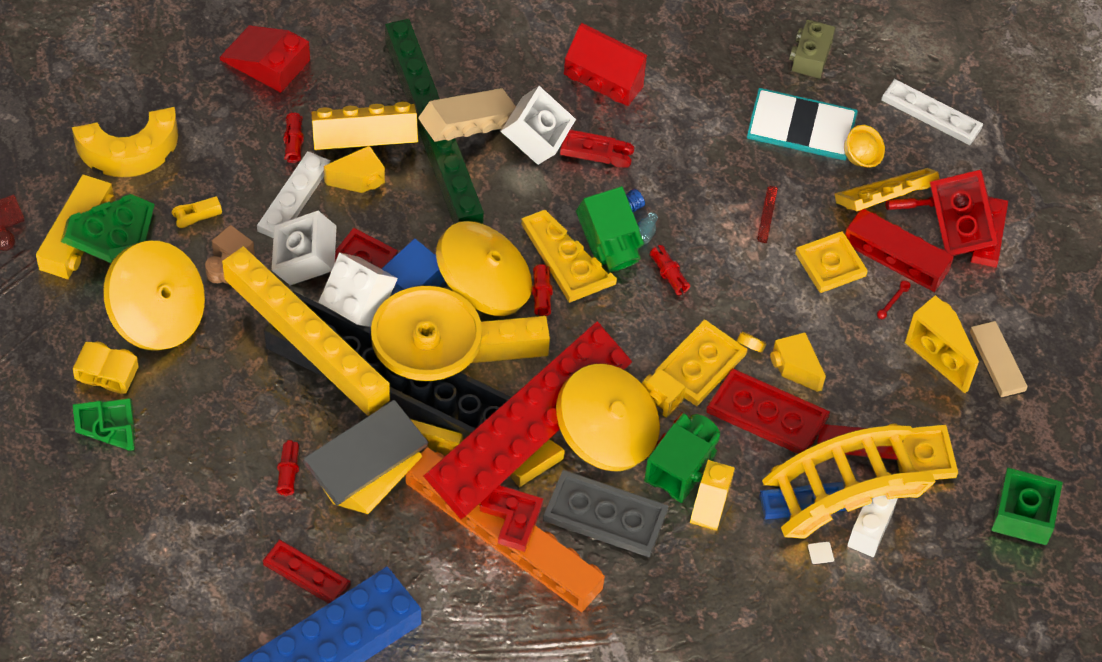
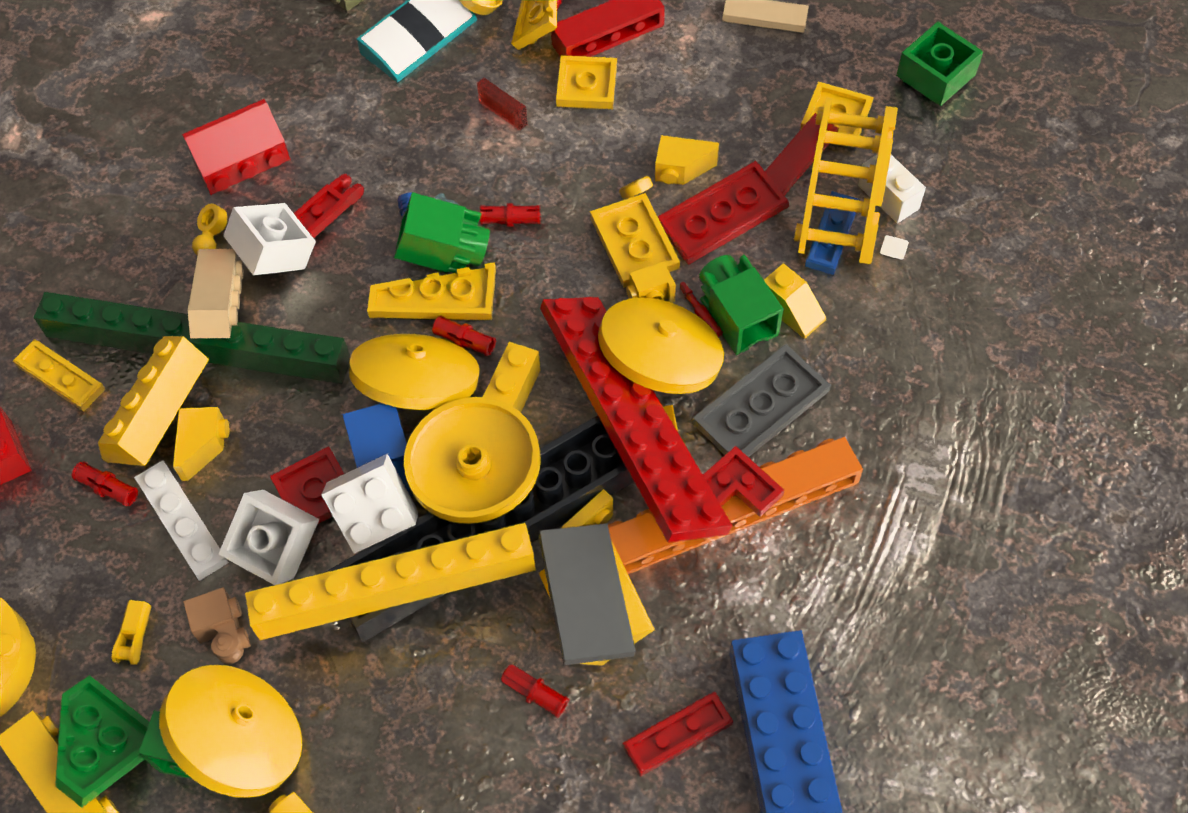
camera: 55 degrees left, 5 degrees up
red hinge [877,280,911,320] -> none
yellow slope [905,295,979,393] -> none
none -> yellow tile [13,339,105,412]
none -> yellow plate [192,203,227,256]

